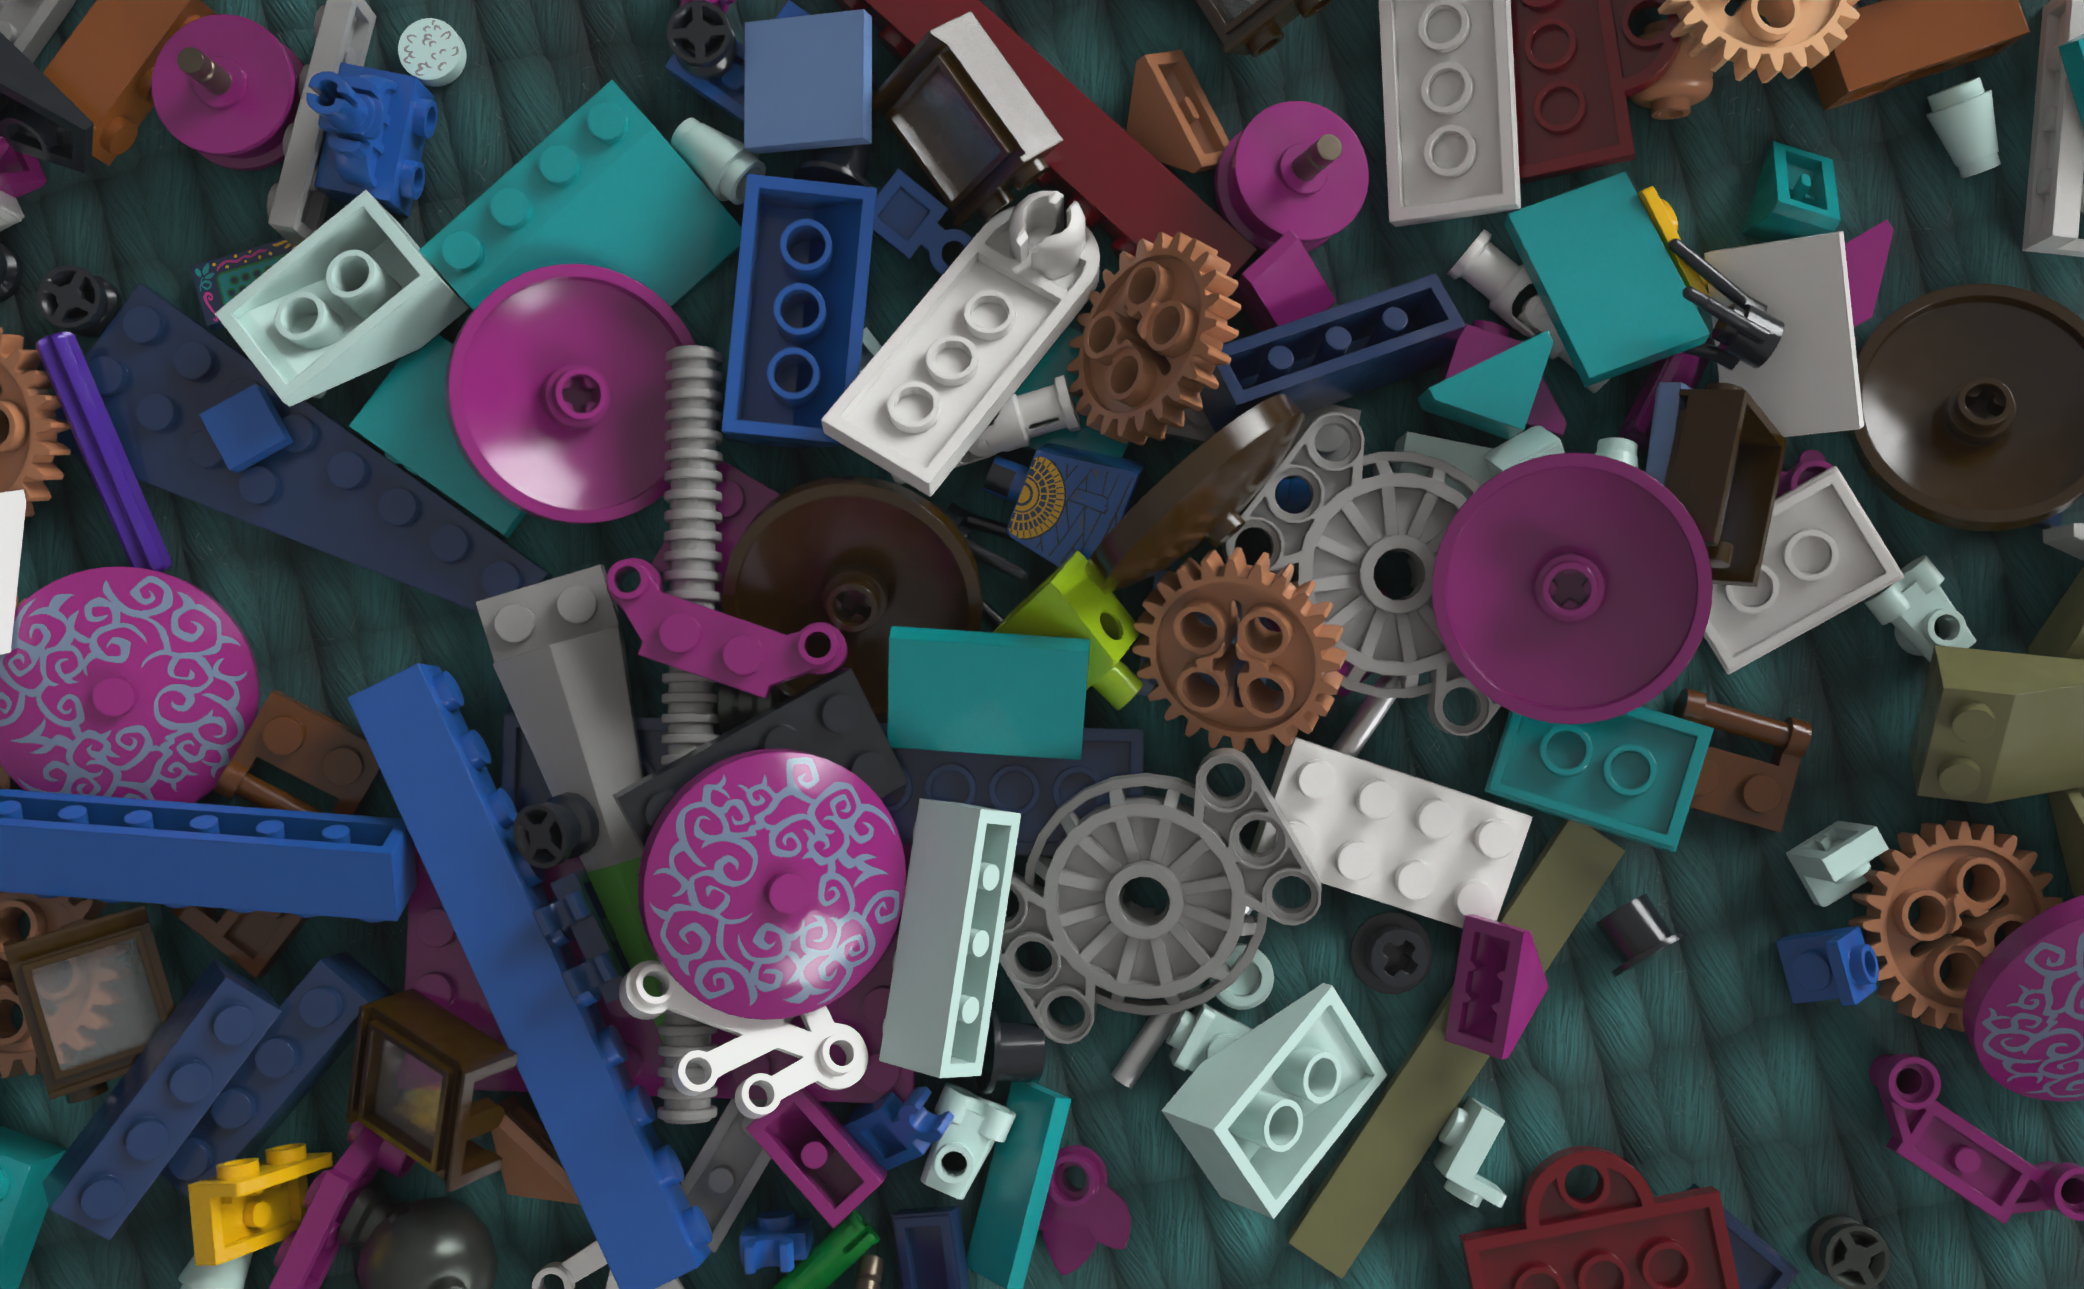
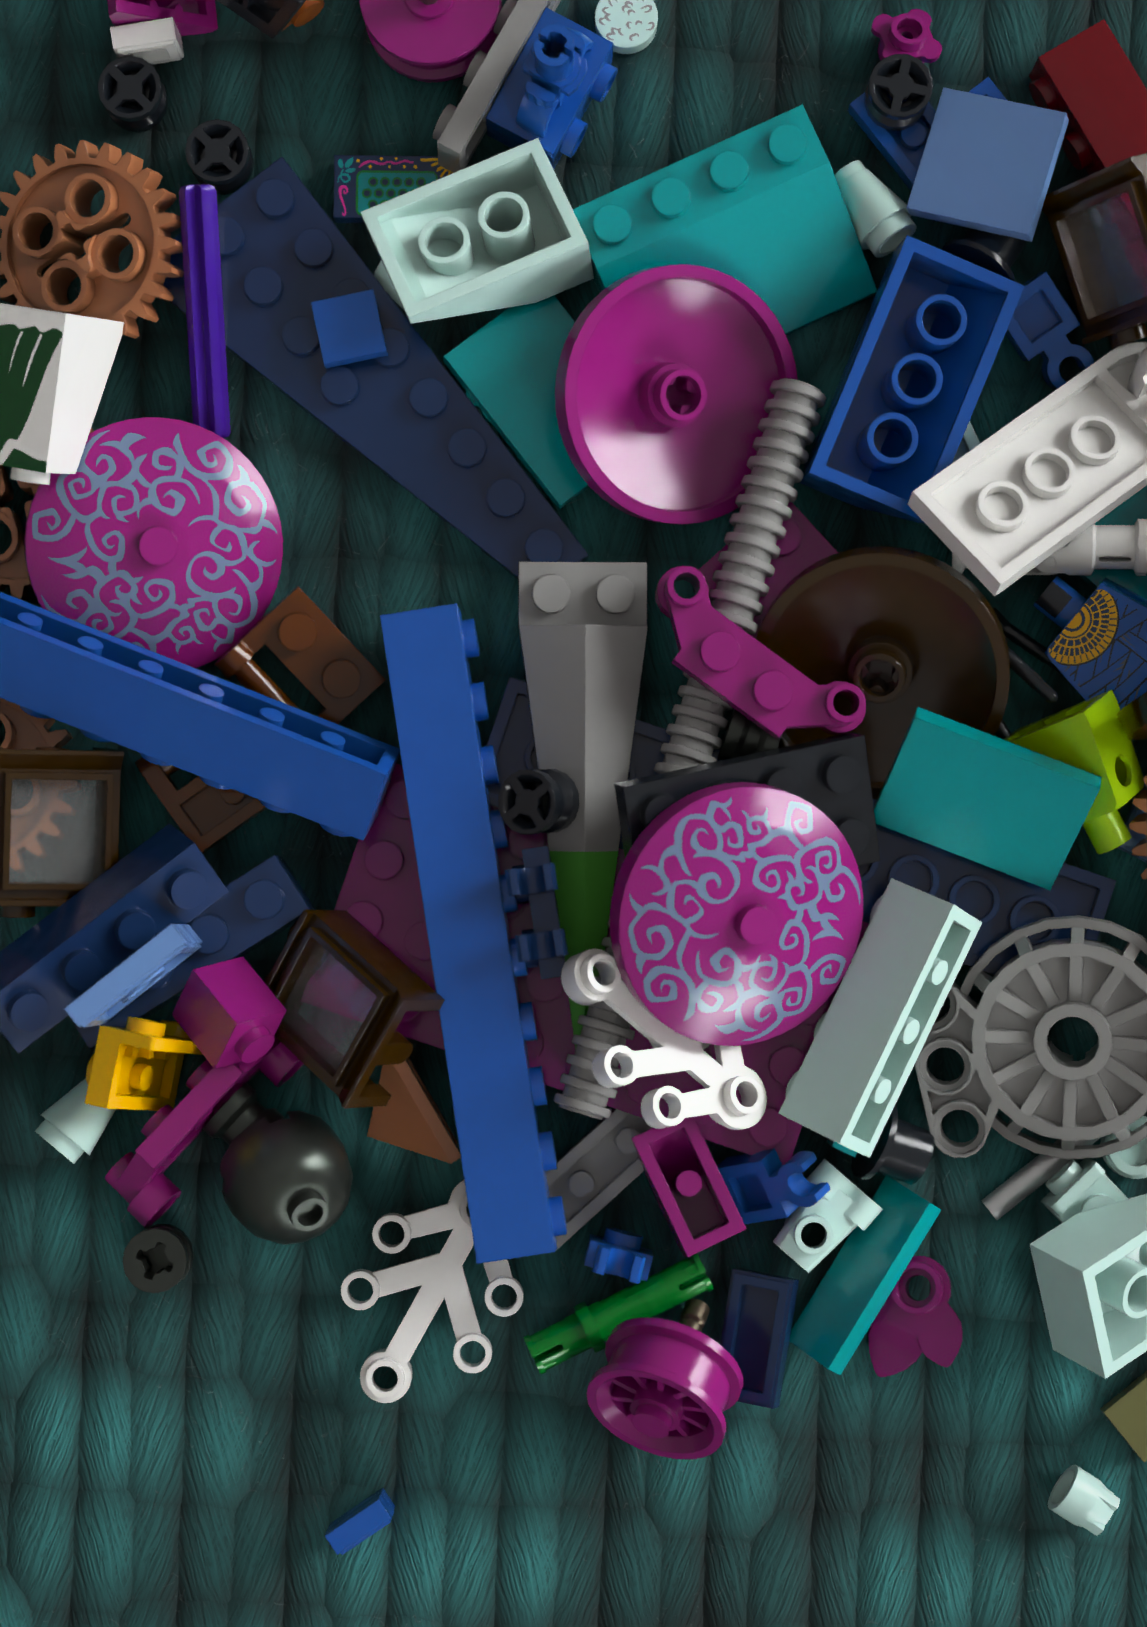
camera: 15 degrees right, 0 degrees up
none -> medium blue tile [64,924,203,1028]
none -> magenta brick [172,957,287,1069]

